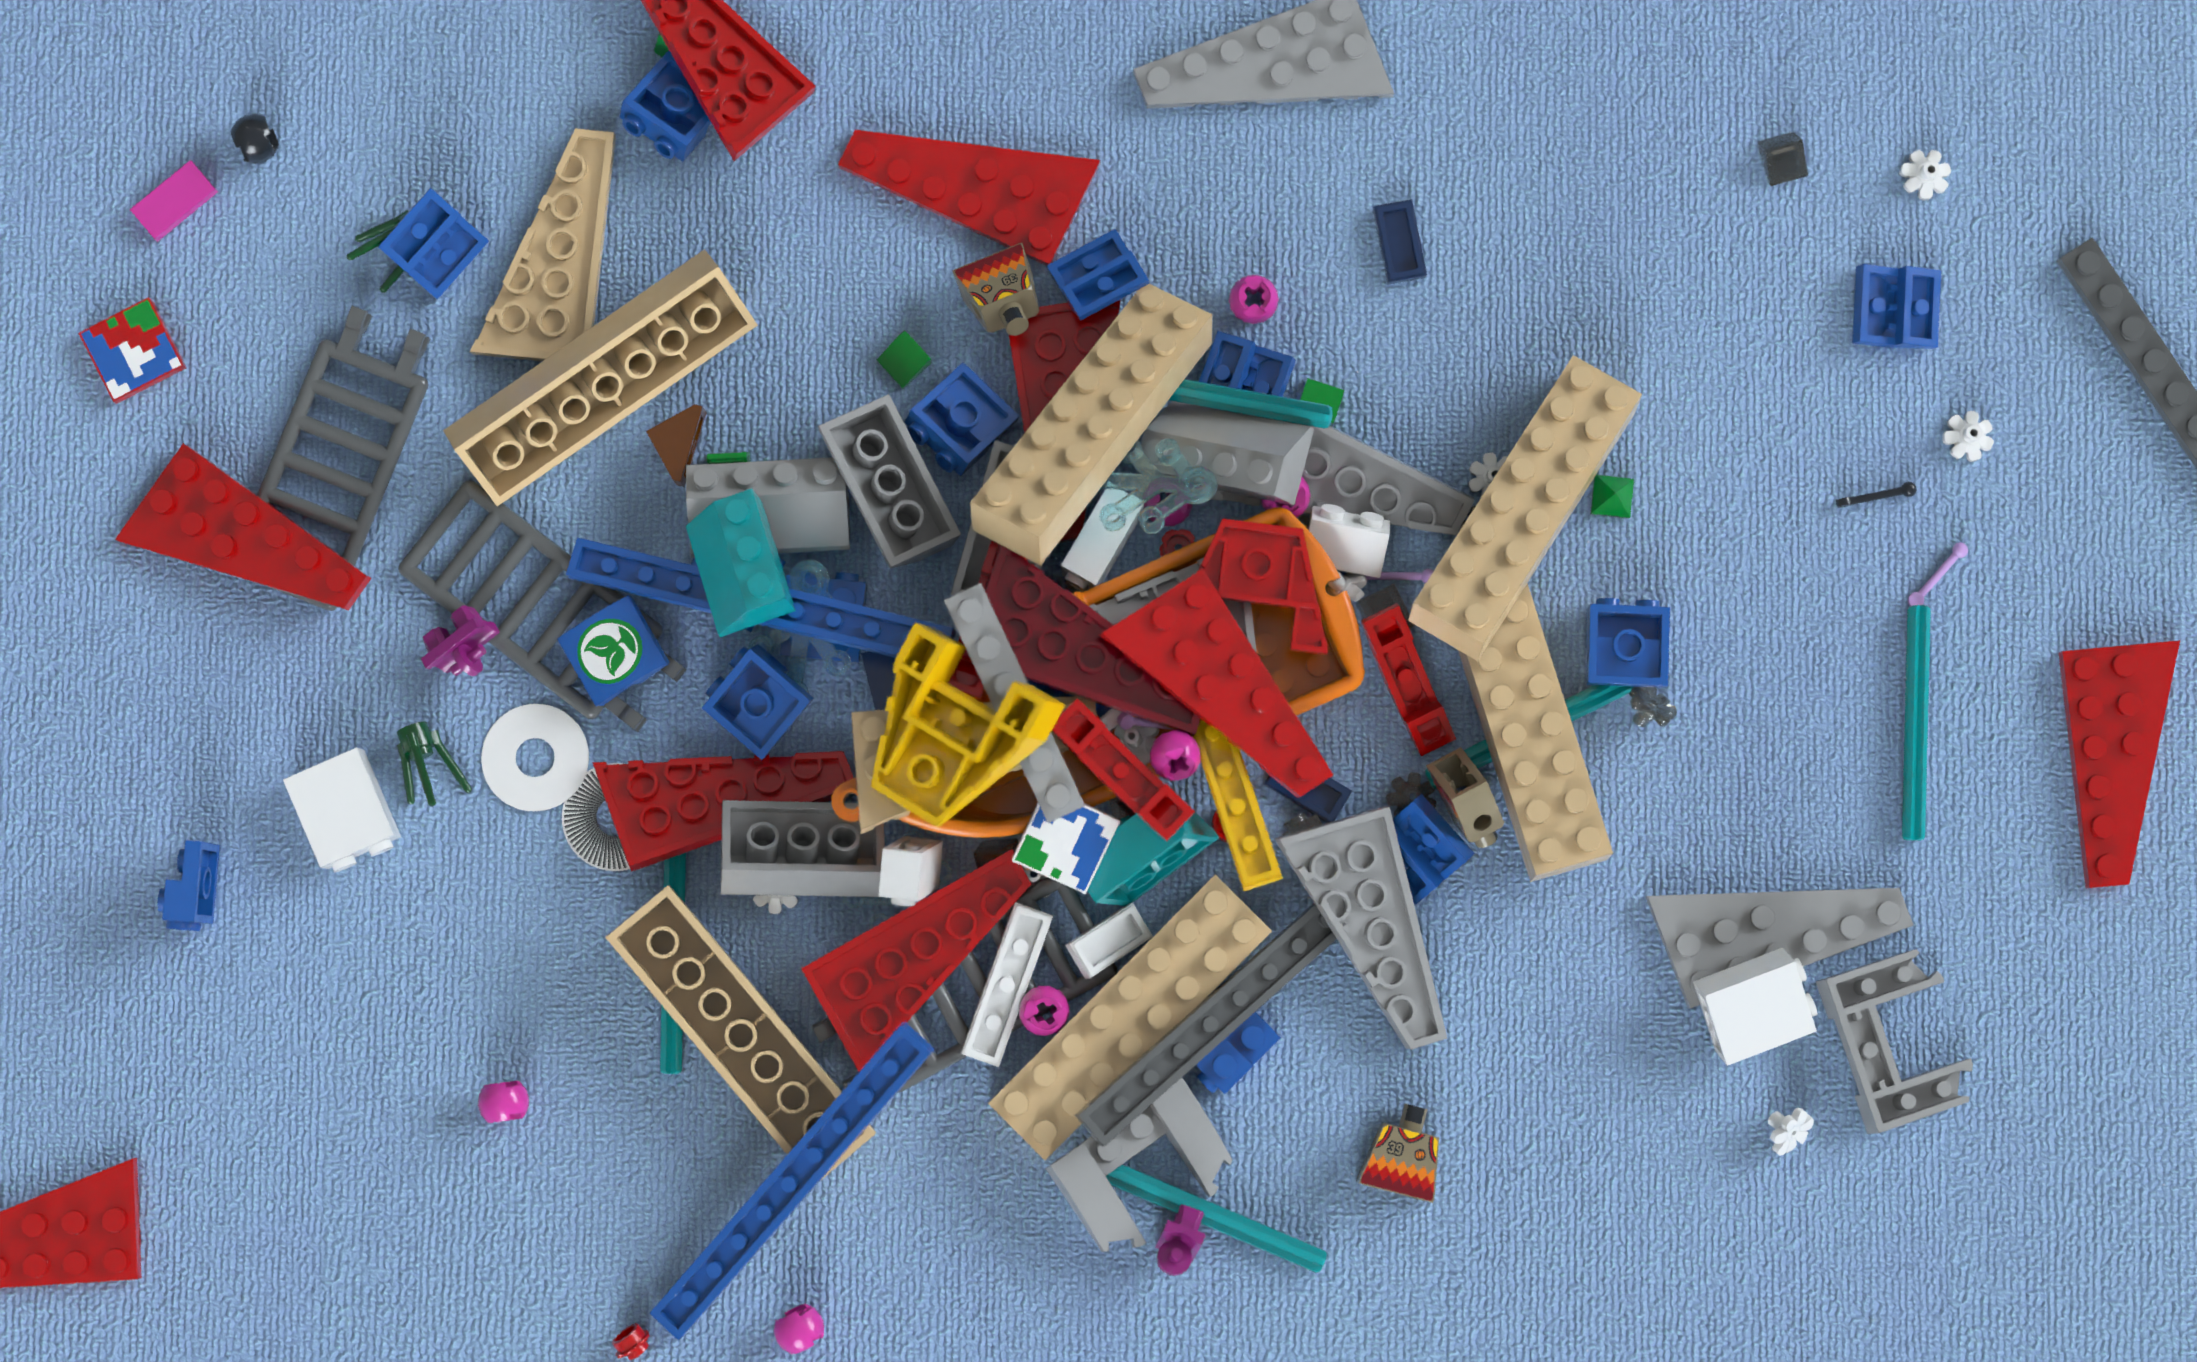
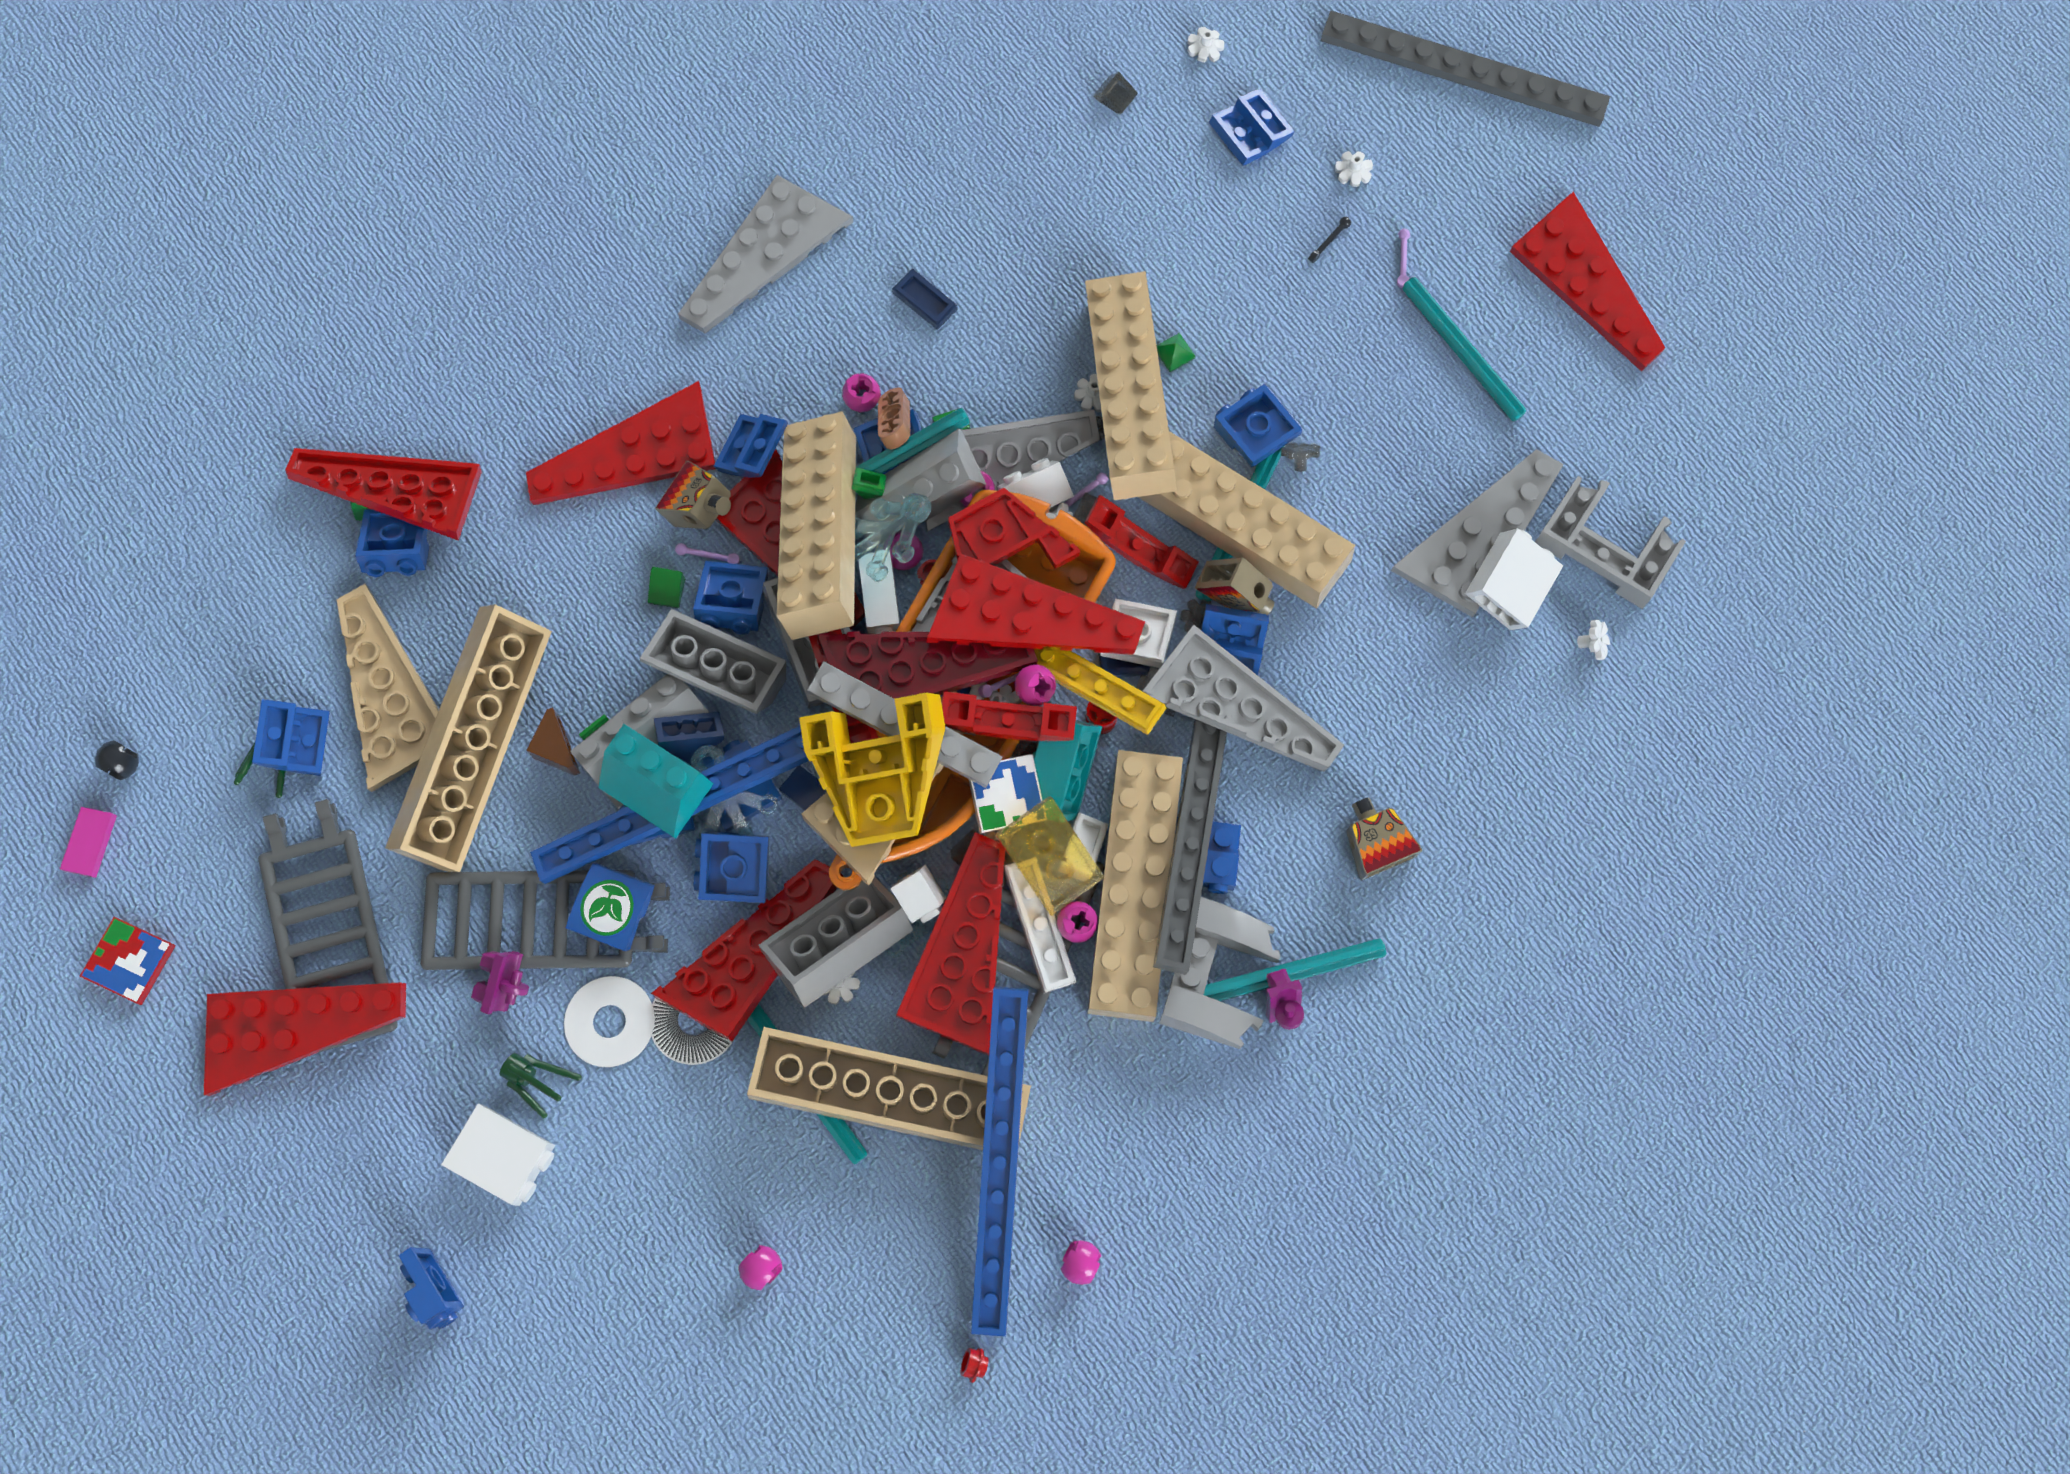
camera: 40 degrees left, 10 degrees down
none -> dark blue slope [654,712,724,765]
none -> lavender hinge [675,543,740,564]
none -> green slope [852,468,886,499]
none -> nougat beam [878,388,910,449]
none -> clear yellow tile [995,796,1105,916]
none -> white tile [1100,598,1177,668]

